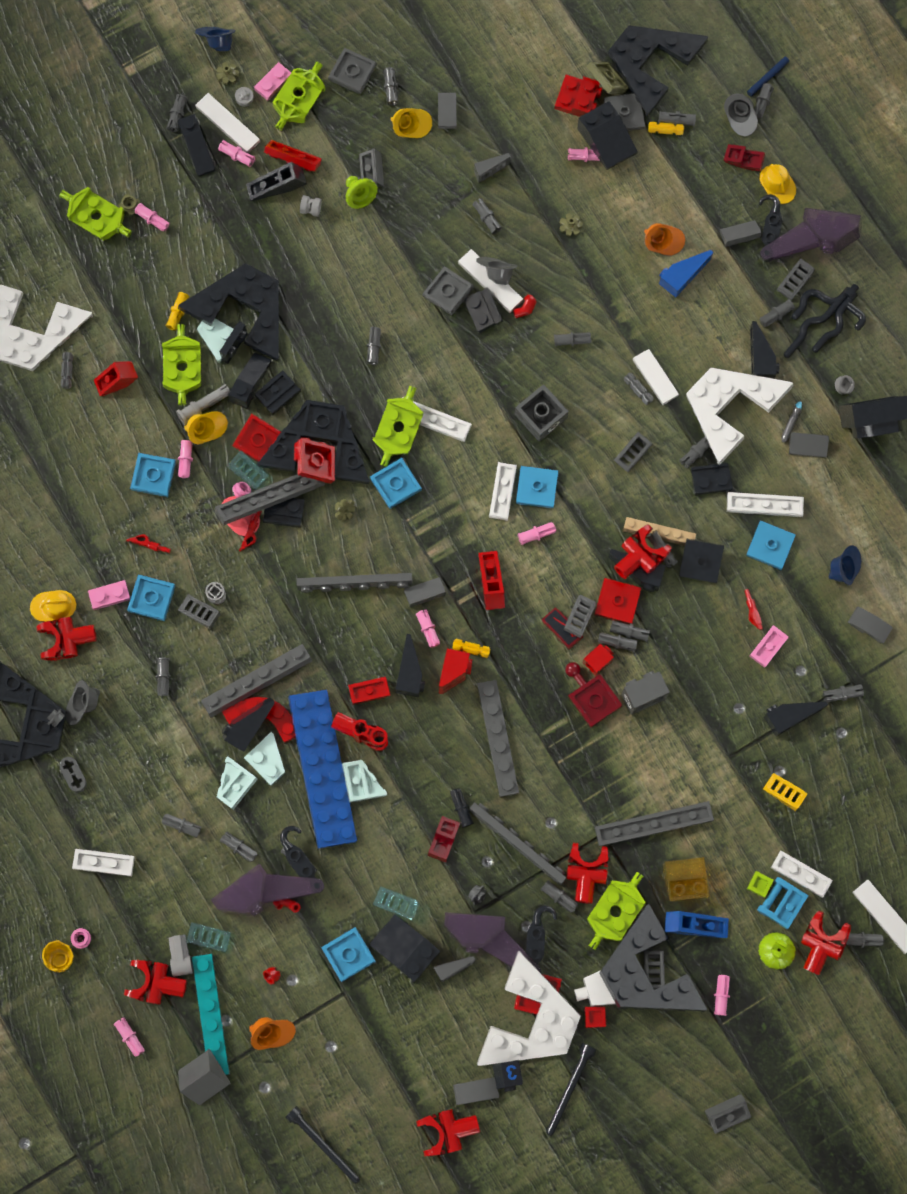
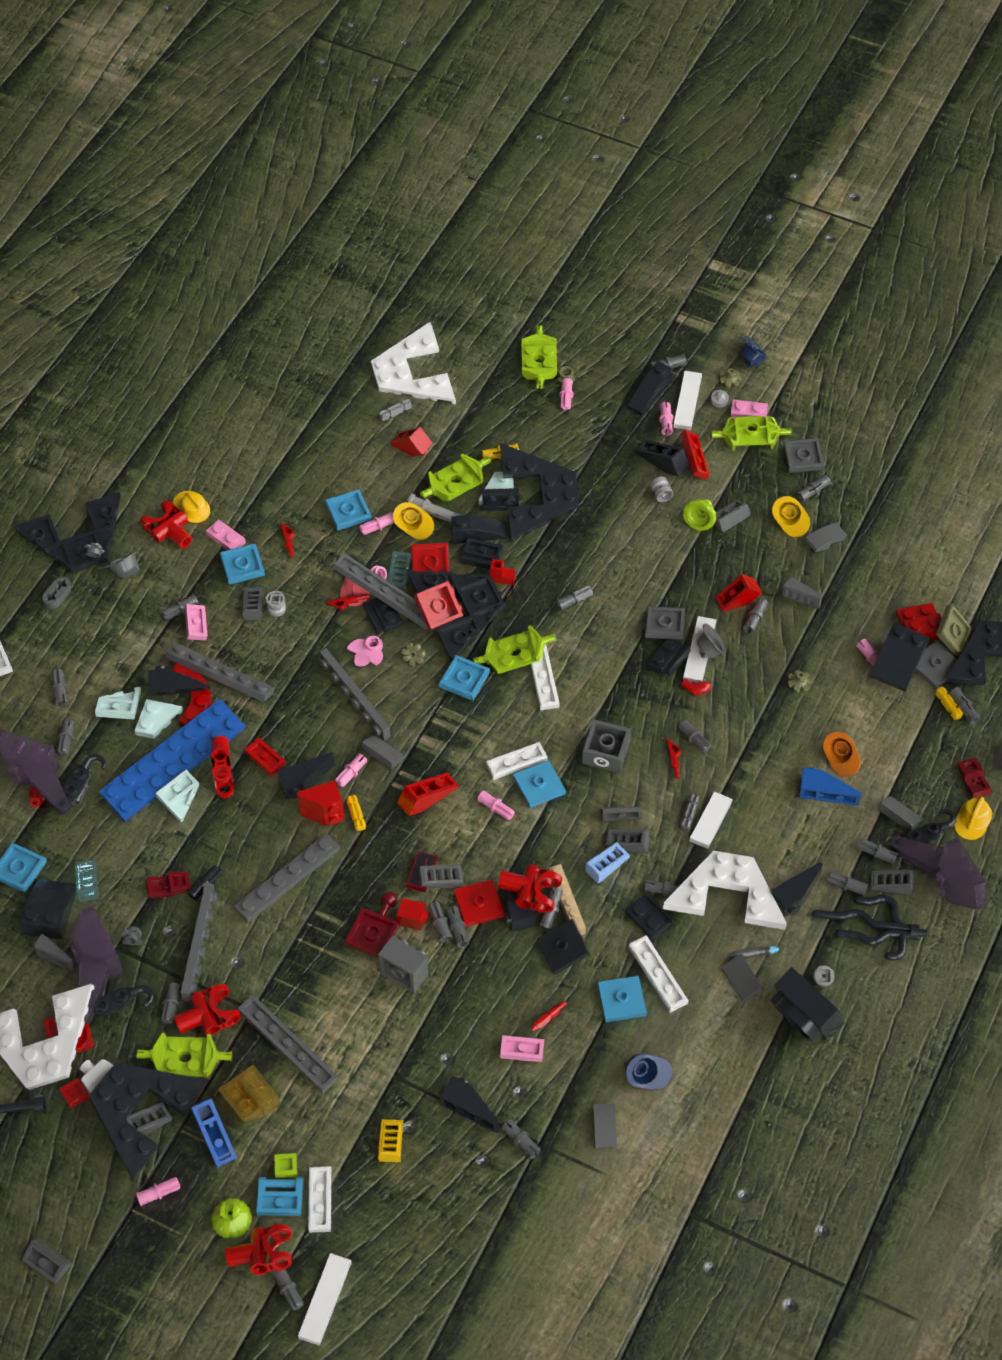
camera: 60 degrees right, 20 degrees down
none -> bright pink plate [185,604,207,641]
none -> bright pink plate [347,636,383,667]
none -> red piece [490,559,516,585]
none -> light blue slope [585,842,630,884]
none -> dark grey slope [601,806,643,821]
none -> red hand [666,738,681,779]
none -> red slope [716,574,762,612]
none -> dark grey axle [857,838,898,865]

